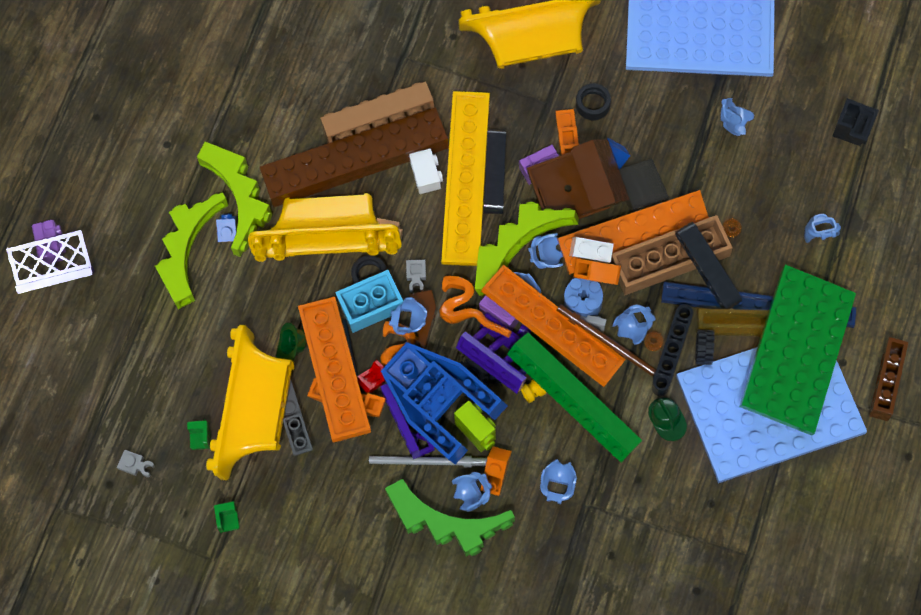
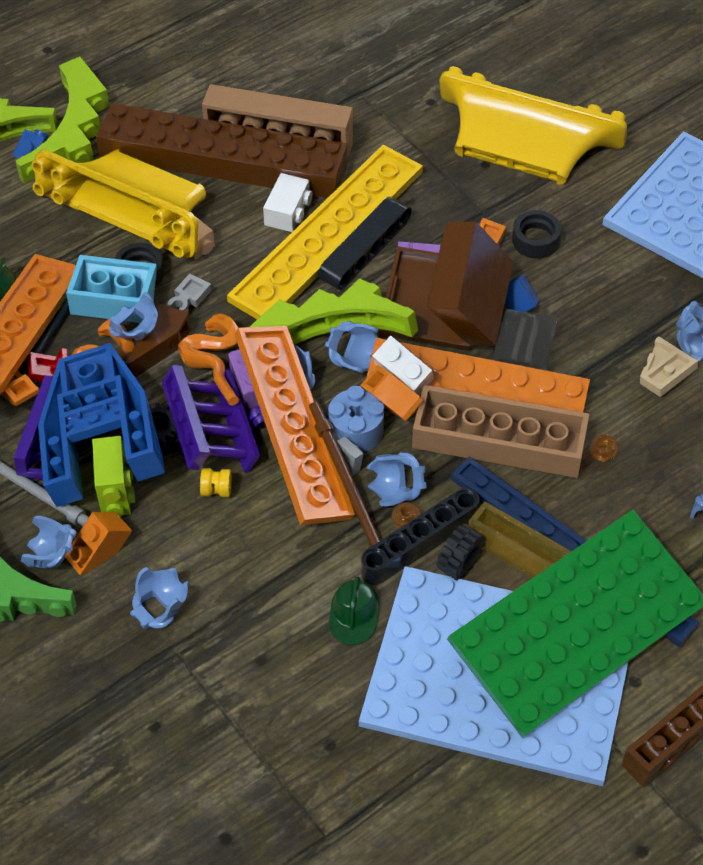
camera: 30 degrees right, 15 degrees down
green brick [507,333,643,463] -> none
black beam [675,221,742,312] -> none
none -> tan wing [640,337,698,397]

